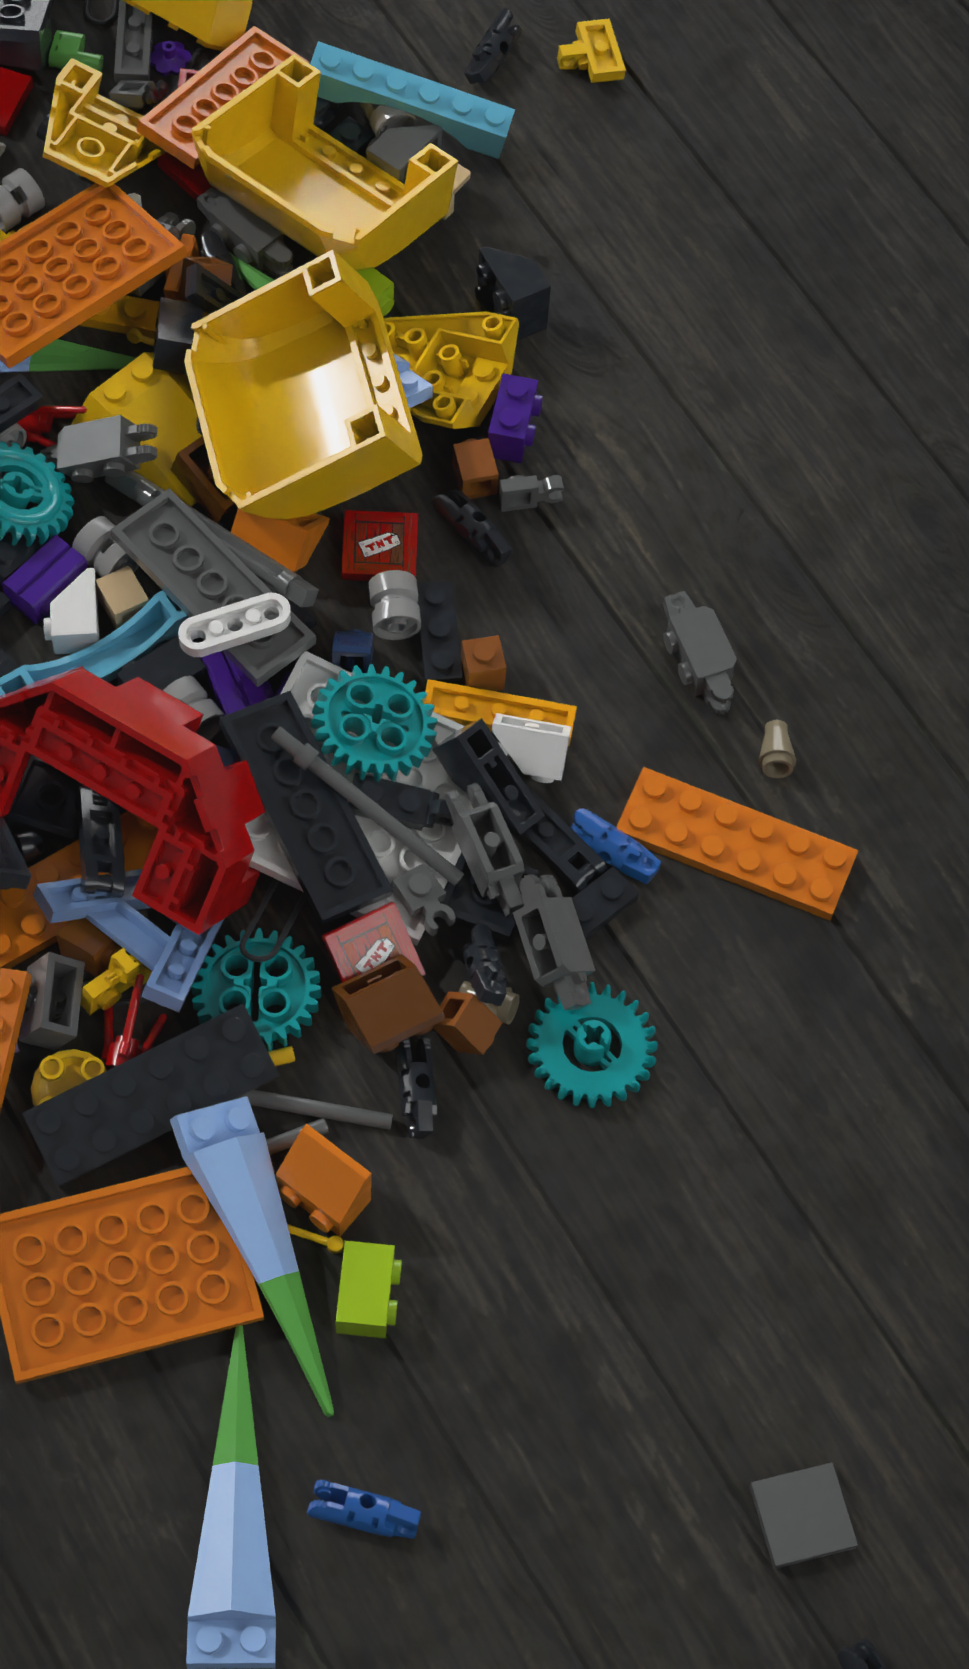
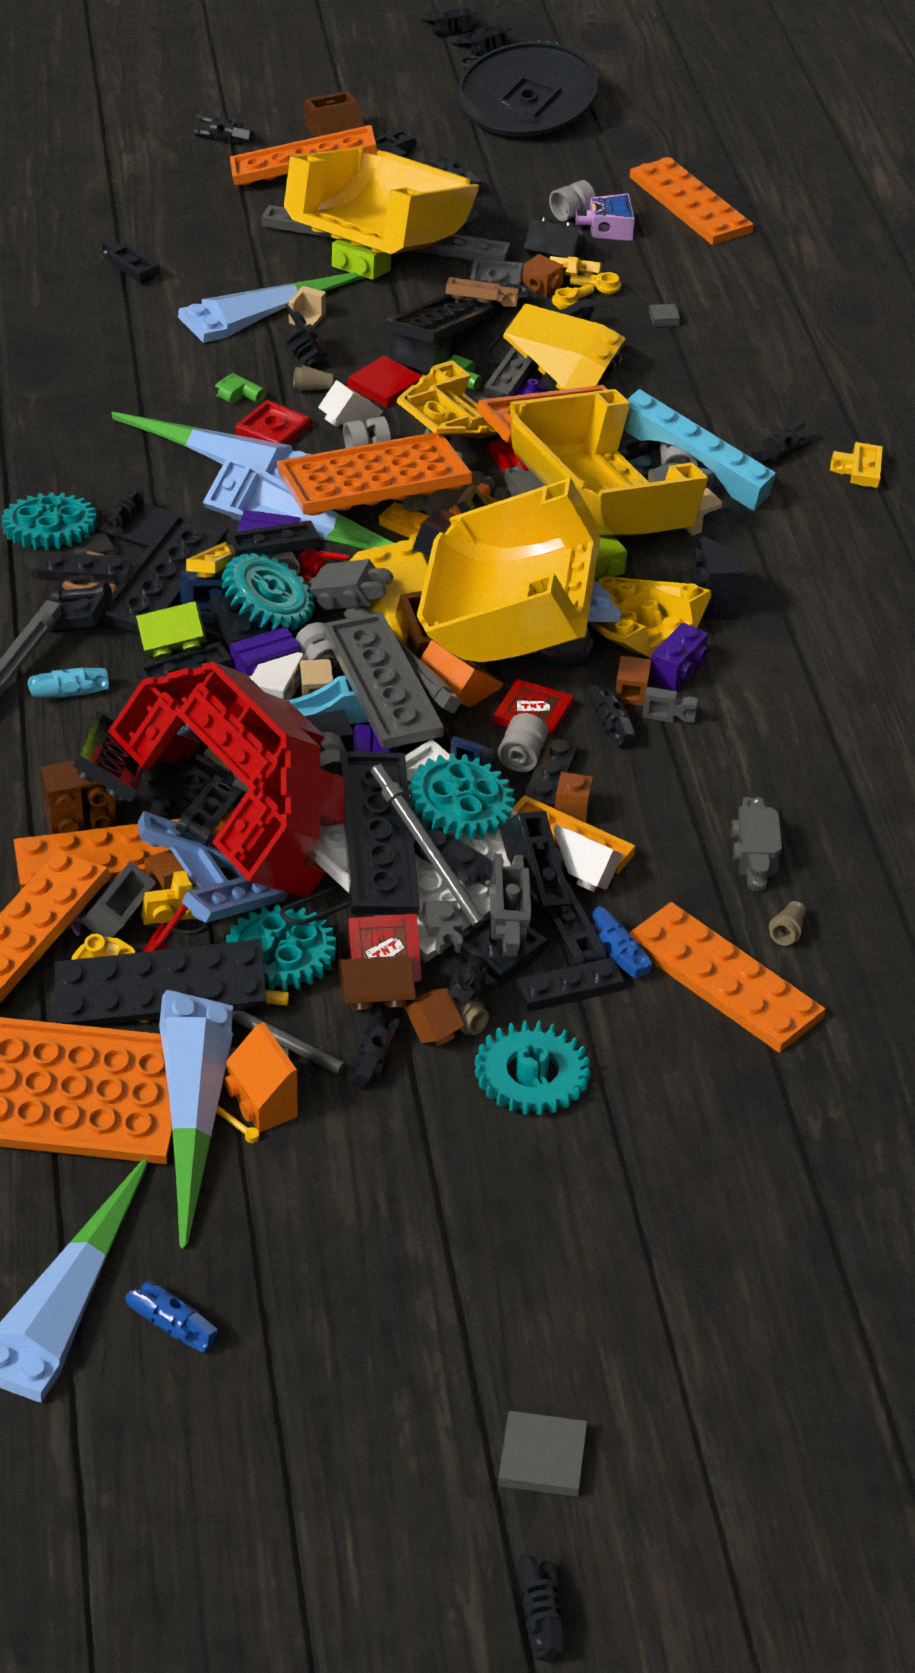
camera: 25 degrees right, 20 degrees down
white plate [178,593,291,657] -> none
lime brick [336,1241,402,1338] -> none
dark grey hinge [513,875,596,1010] -> none

